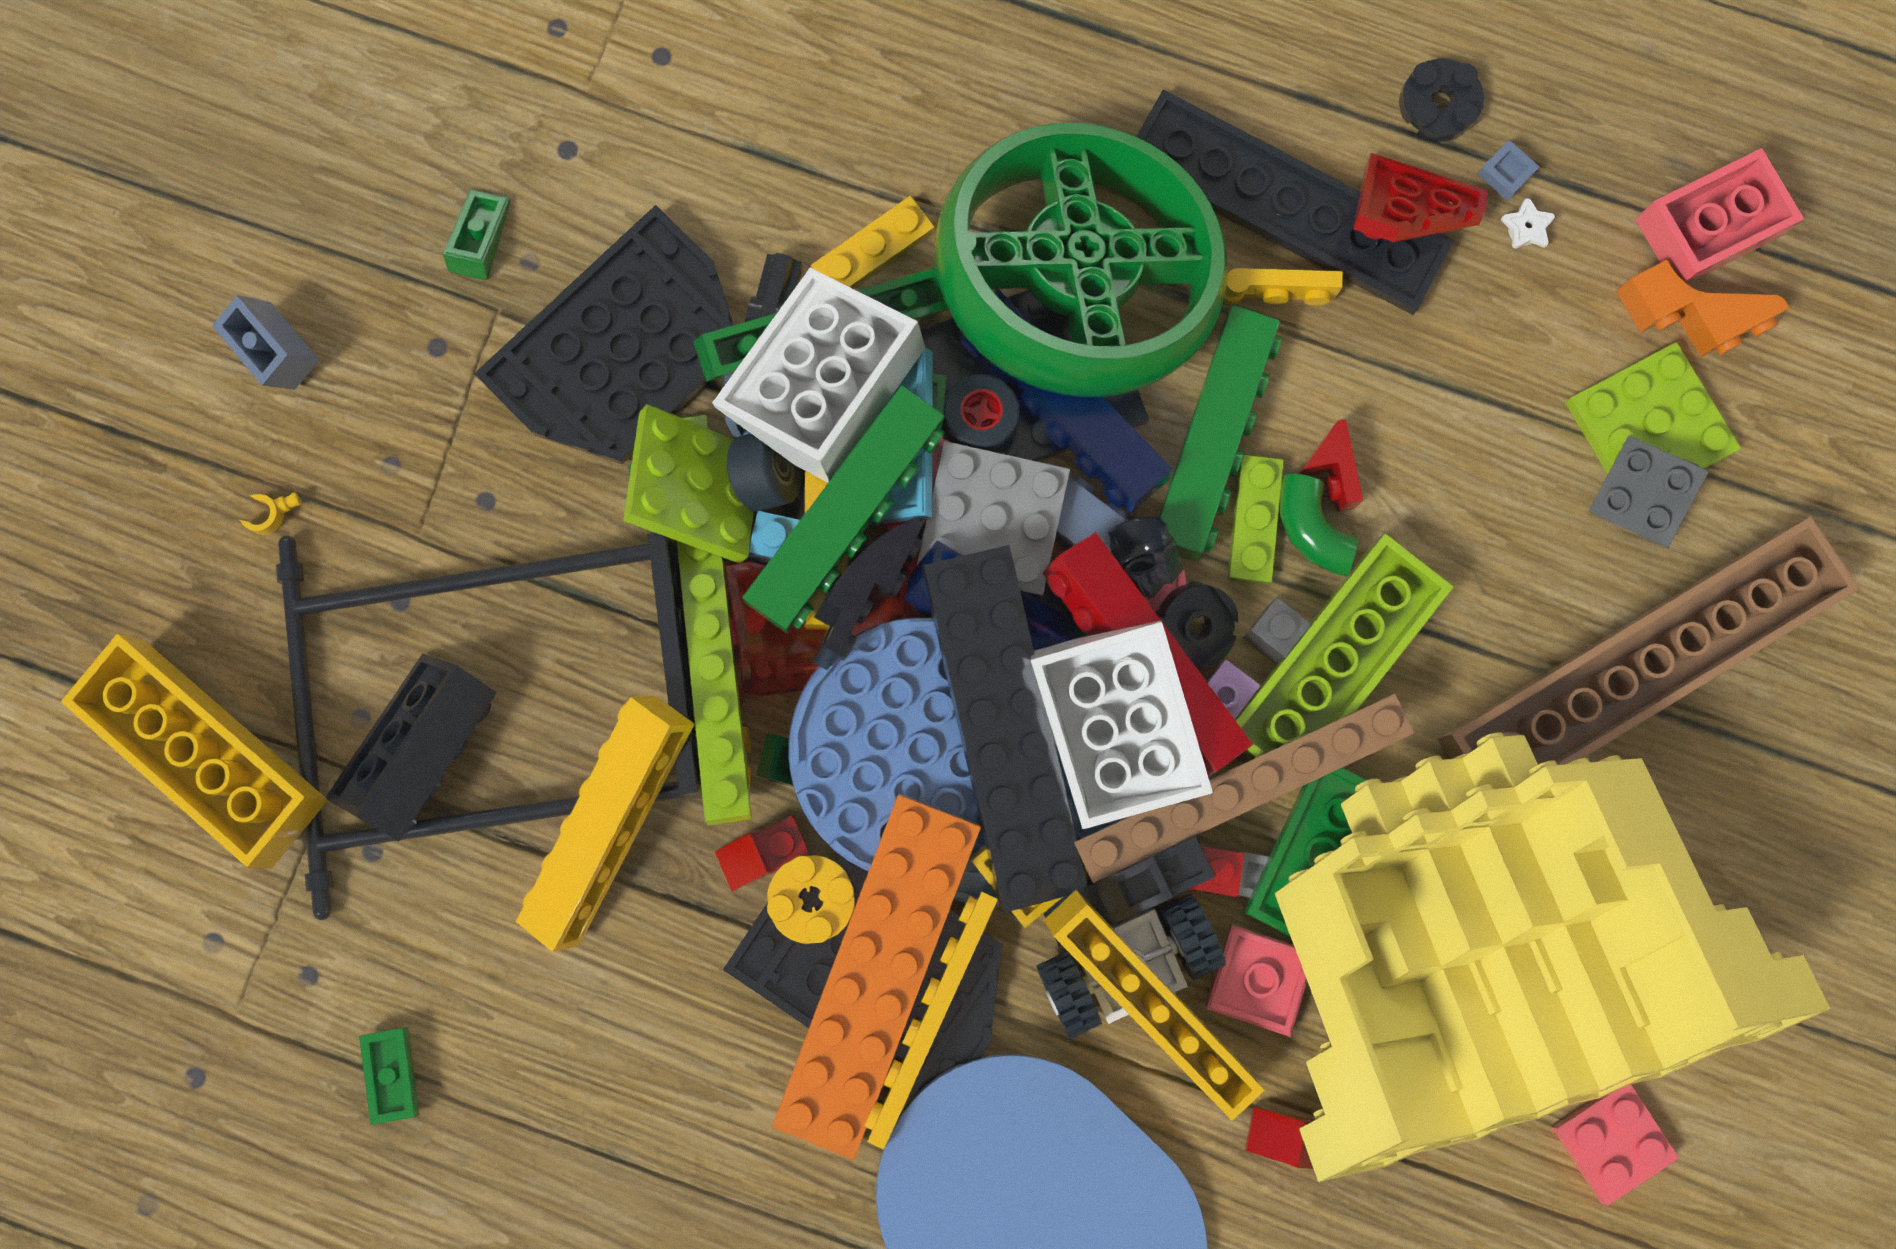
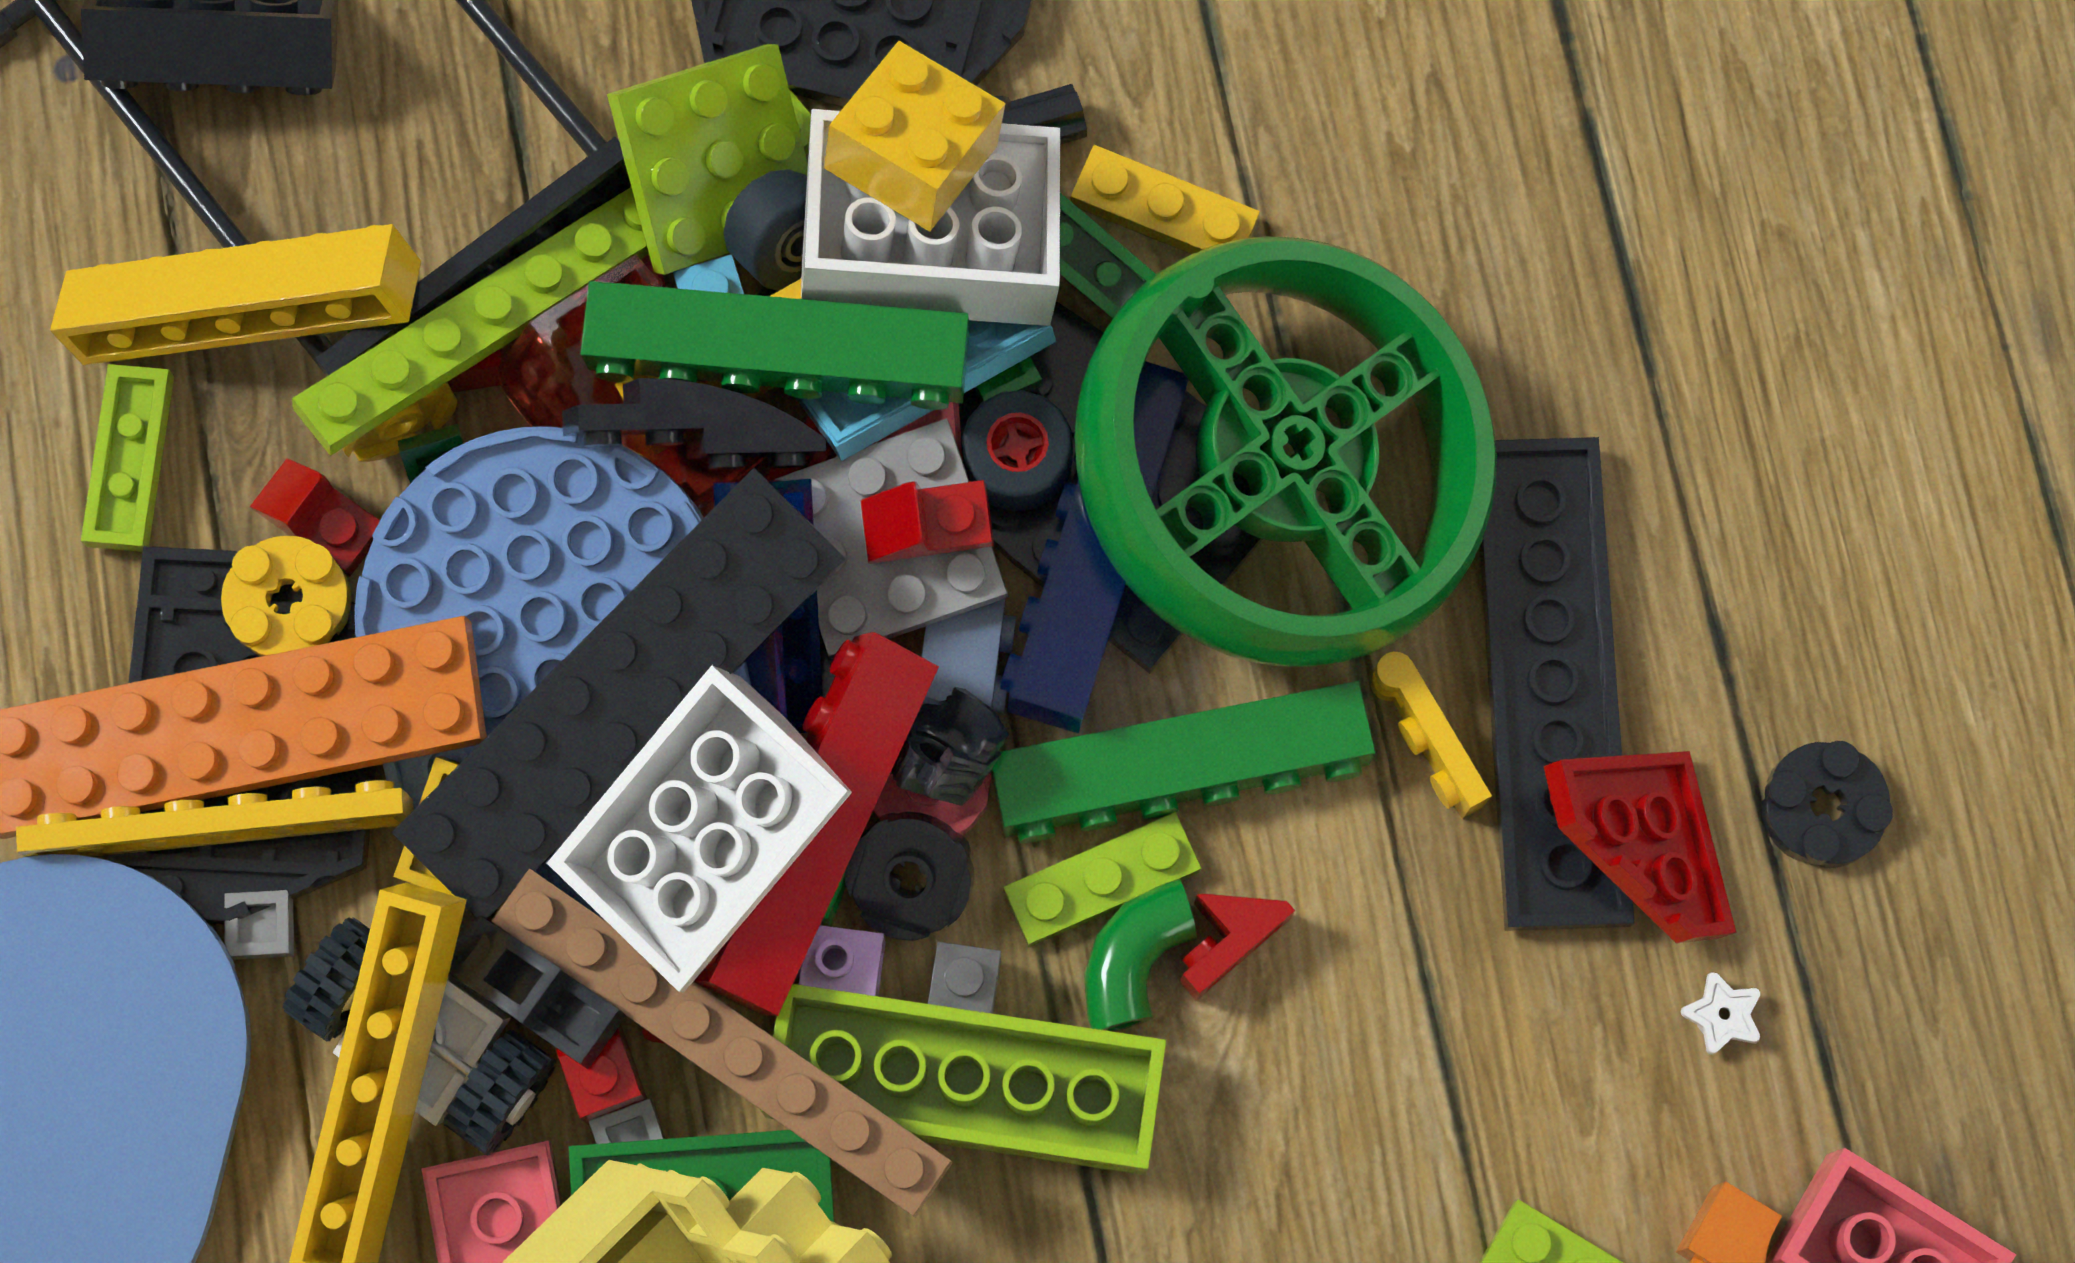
camera: 60 degrees right, 5 degrees down
sand blue plate [1477,140,1539,201] -> none
none -> lime plate [81,364,174,552]
none -> light grey plate [225,890,294,960]
none -> yellow brick [824,41,1006,232]
none -> red slope [860,480,994,564]

